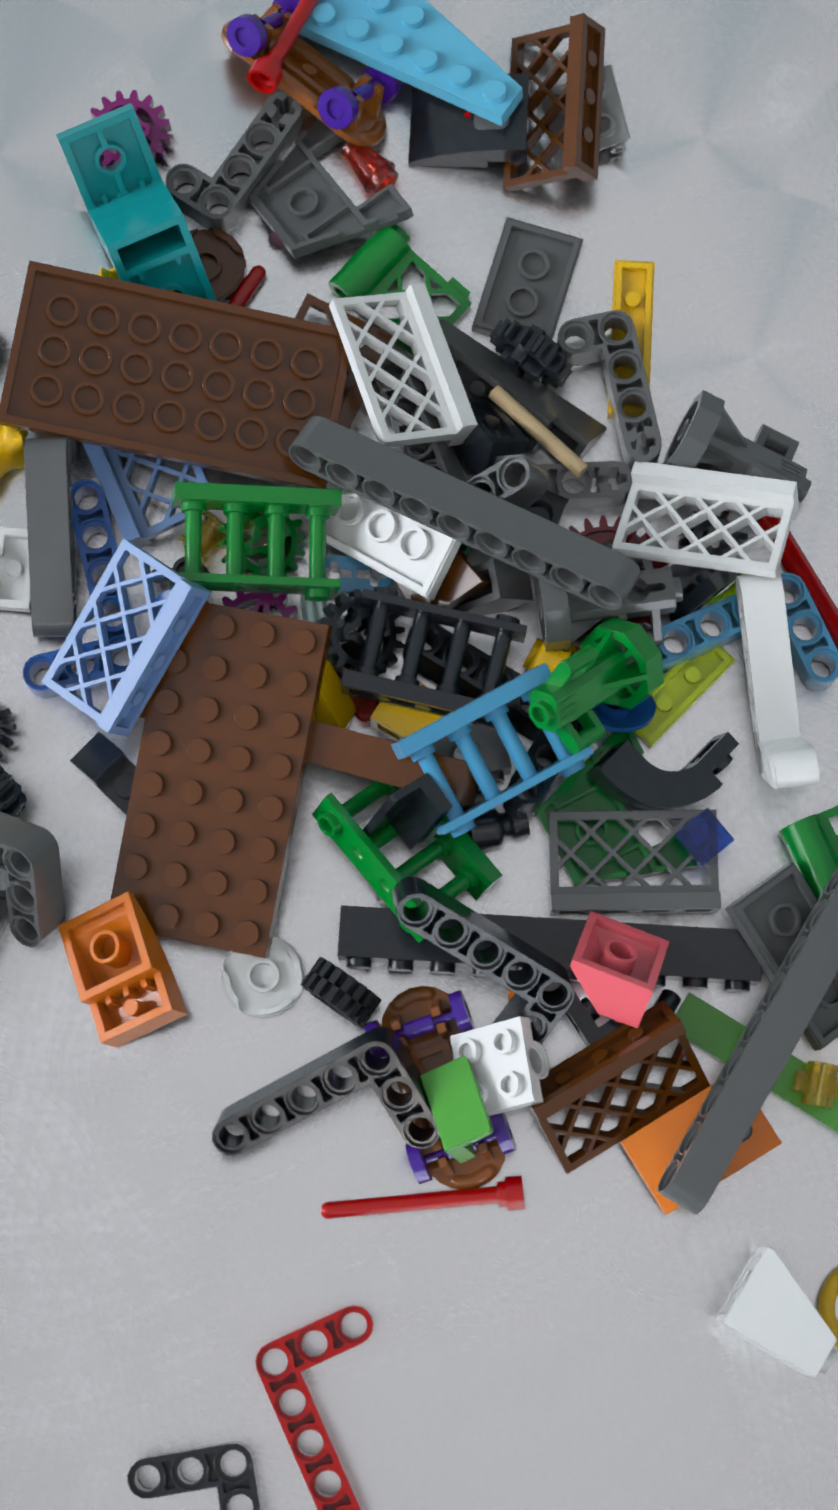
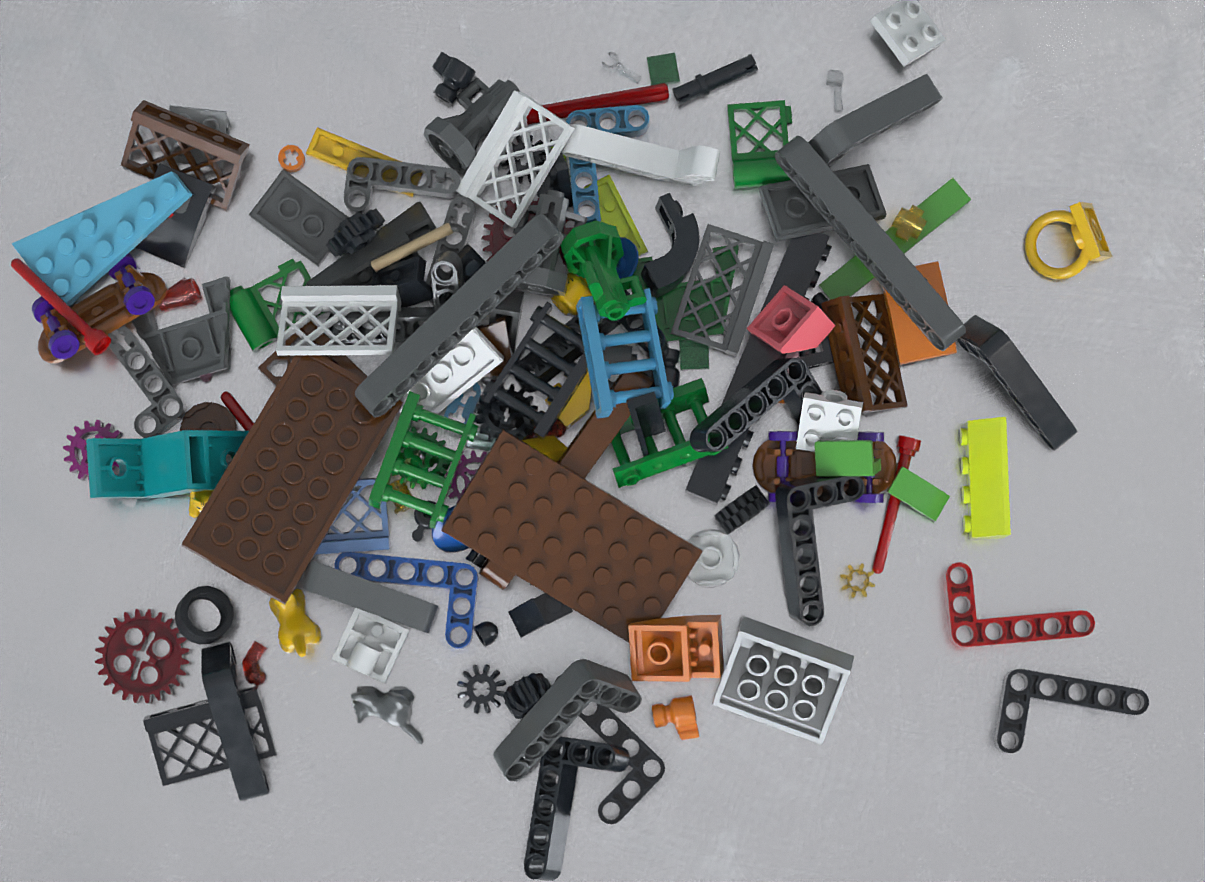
camera: 70 degrees left, 5 degrees up
medium blue fence [42,538,211,736] -> none
clear blue tile [674,808,734,868] -> none
white slope [715,1246,838,1378] -> none
none -> orange bush [278,145,305,173]
none -> black piece [432,52,476,105]
none -> black hinge [474,621,498,647]
none -> orange piece [652,695,699,740]
none -> clear green tile [679,340,709,371]
none -> light grey slope [712,616,854,745]
none -> clear yellow gear [839,563,875,599]
none -> bright green slope [887,466,950,522]
none -> black beam [957,315,1078,451]
none -> neon yellow slope [960,417,1011,539]

